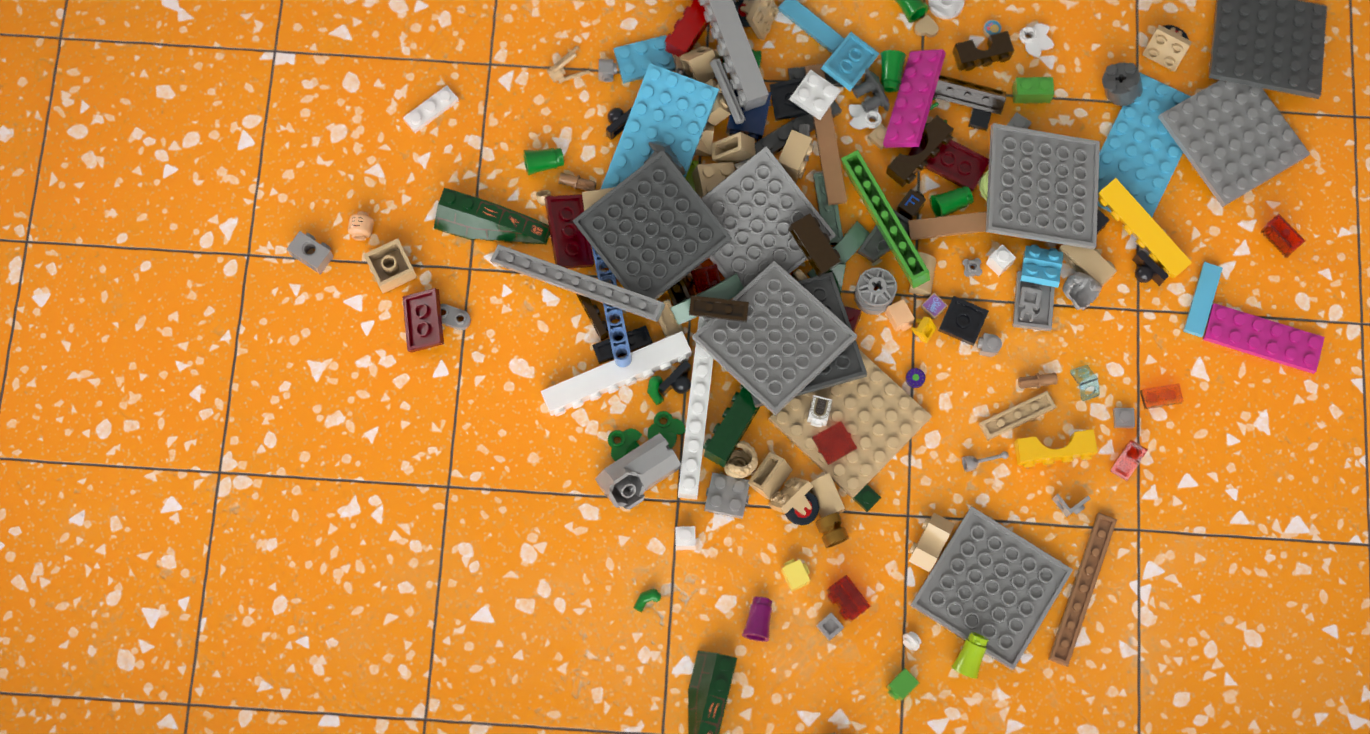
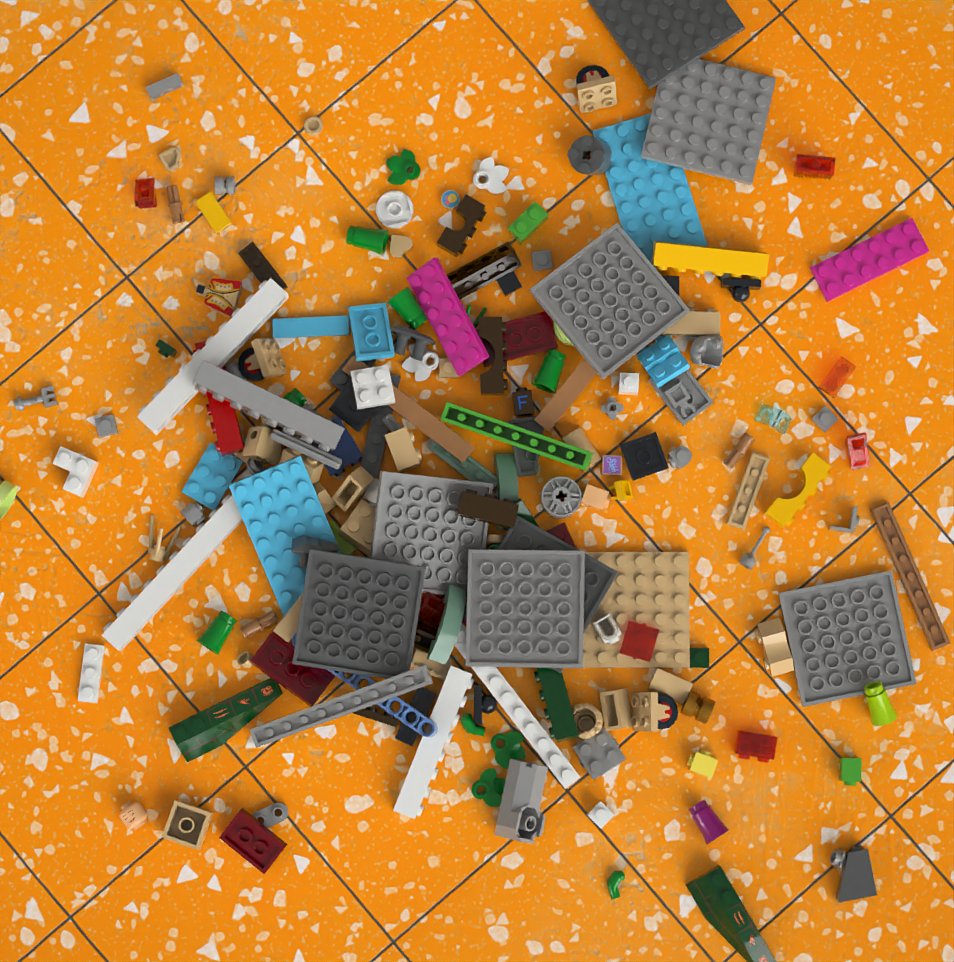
camera: 40 degrees left, 10 degrees up
light grey brick [287,231,334,275] -> none
black tile [606,107,632,140] -> none
dark brown plate [689,295,749,322] -> none
light grey plate [816,612,845,641] -> none
white plate [903,631,921,651] -> none
dark purple tile [906,368,925,388] -> none
medium azure tile [1183,262,1223,337] -> none
none -> white brick [102,495,243,651]

